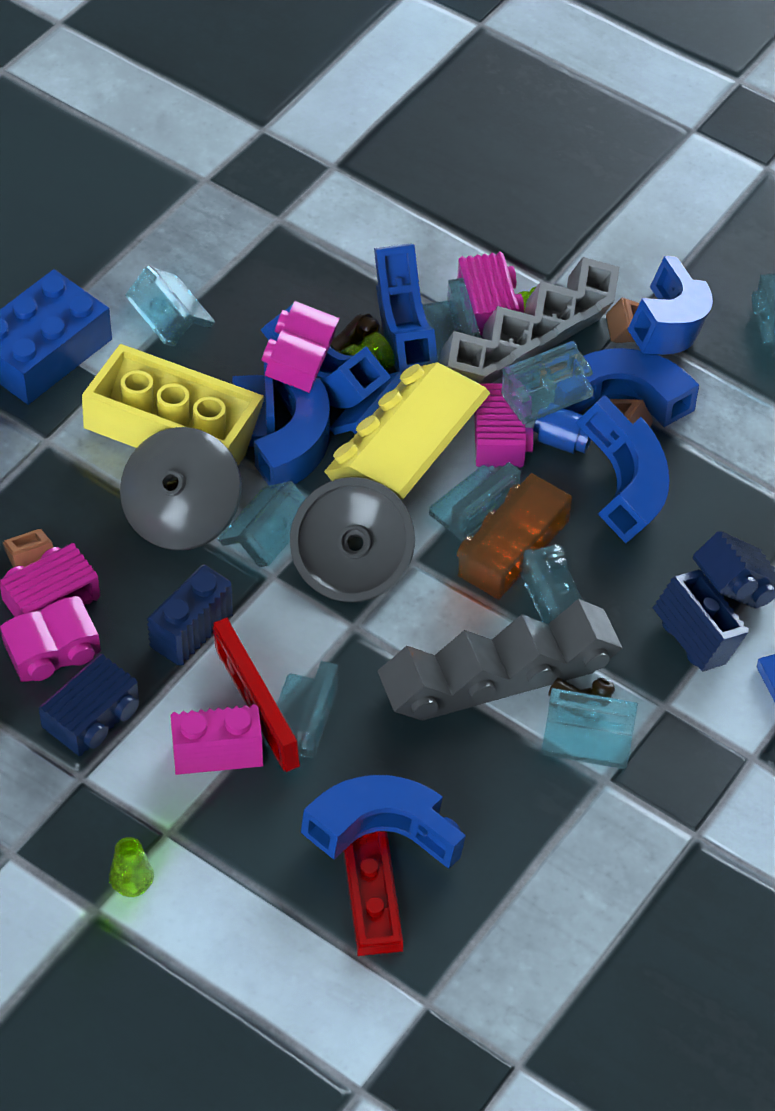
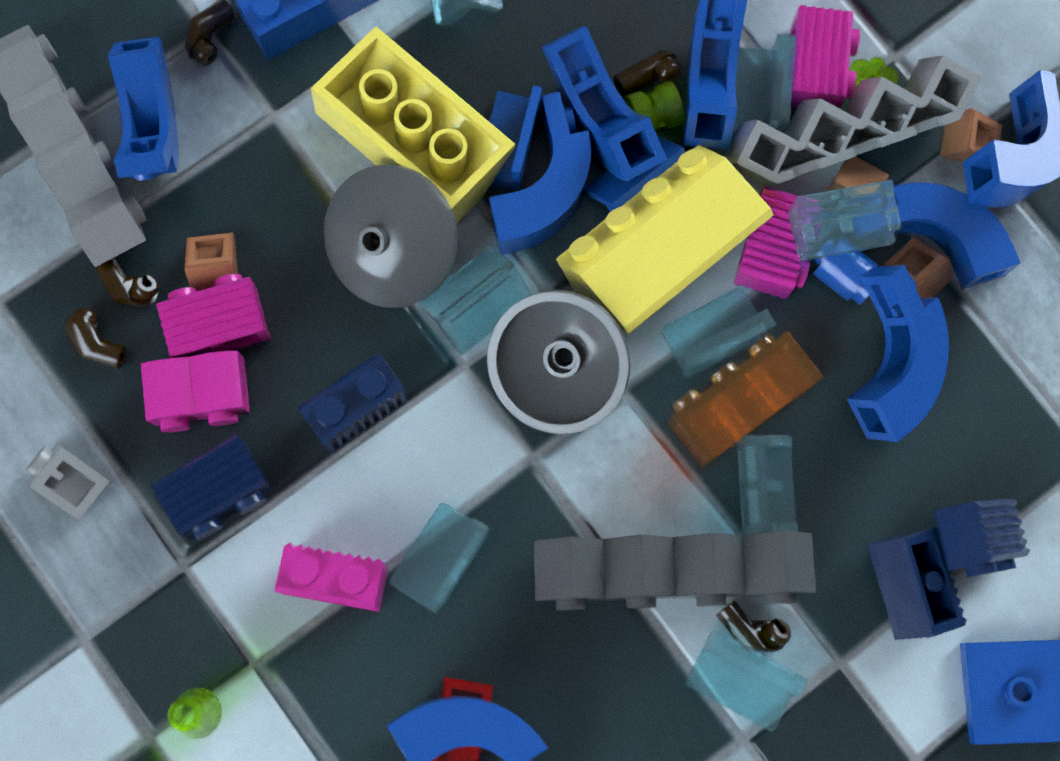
camera: 15 degrees right, 25 degrees up
red tile [212,618,300,772] -> none
dark pink brick [261,301,340,393] -> none

